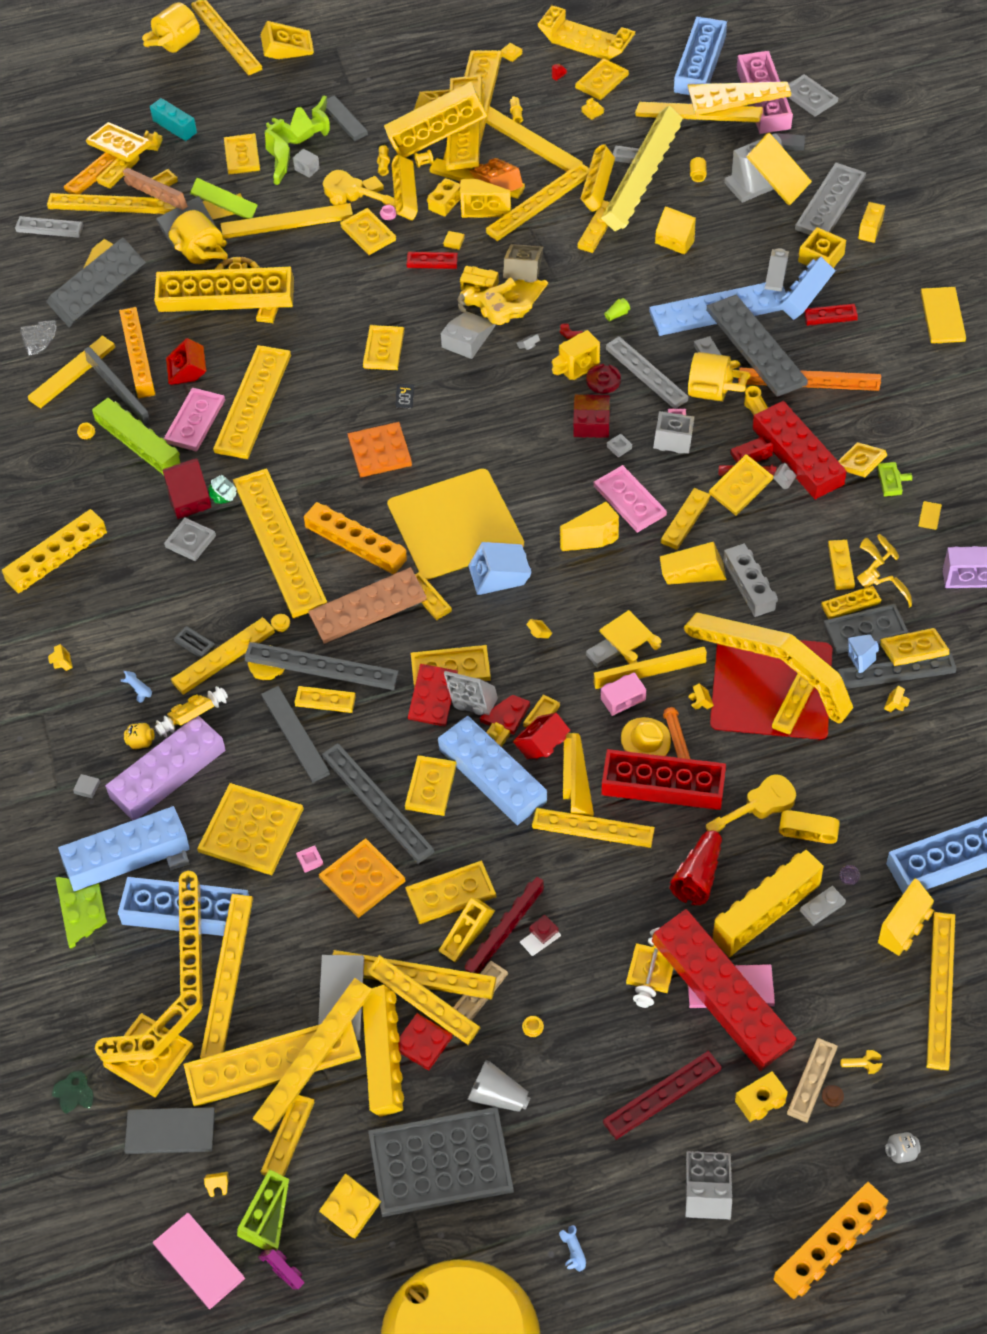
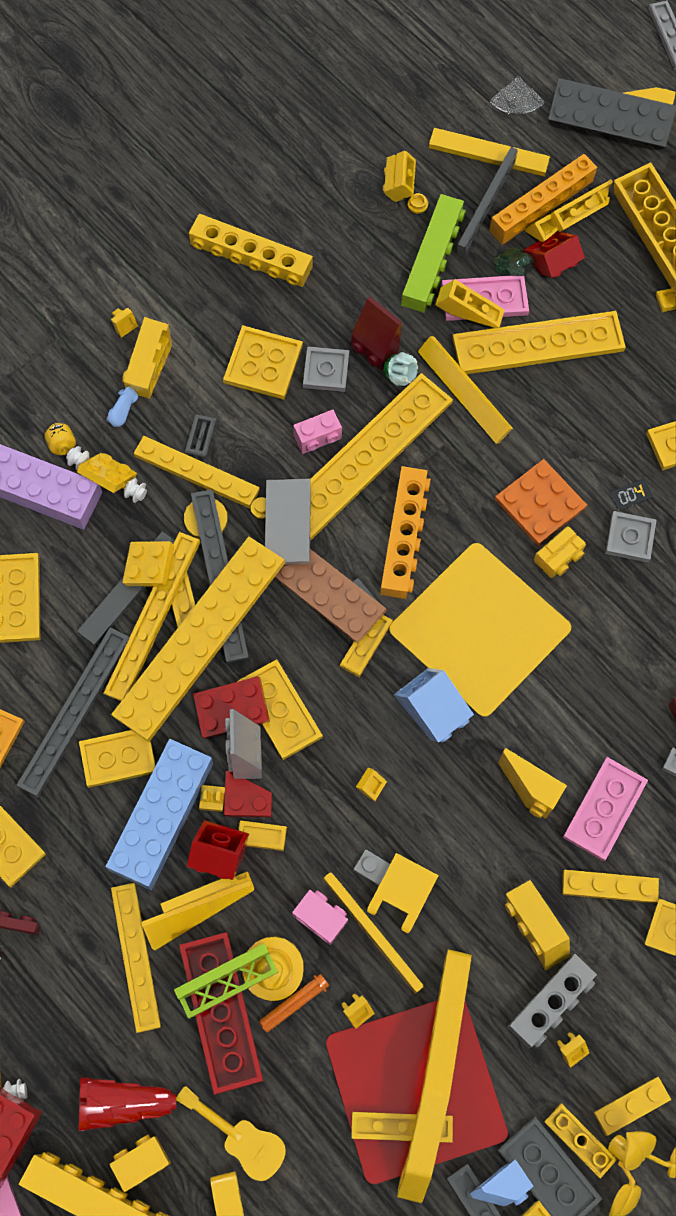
camera: 60 degrees right, 15 degrees up
none -> yellow tile [103,532,200,701]
none -> yellow brick [109,1134,171,1192]
none -> yellow plate [111,536,286,742]
none -> yellow wedge [122,317,172,399]
none -> yellow plate [122,541,174,586]
none -> lime fence [174,943,278,1019]
none -> yellow plate [223,325,303,400]
none -> light grey tile [265,479,311,565]
none -> bright pink brick [293,410,342,454]
none -> yellow brick [383,151,416,202]
none -> yellow tile [418,336,513,444]
none -> yellow slope [435,279,505,328]
none -> clear green plate [493,248,535,276]
none -> yellow wedge [524,179,613,242]
none -> yellow brick [534,526,586,578]
none -> yellow tile [557,1032,589,1068]
none -> light grey plate [605,511,656,563]

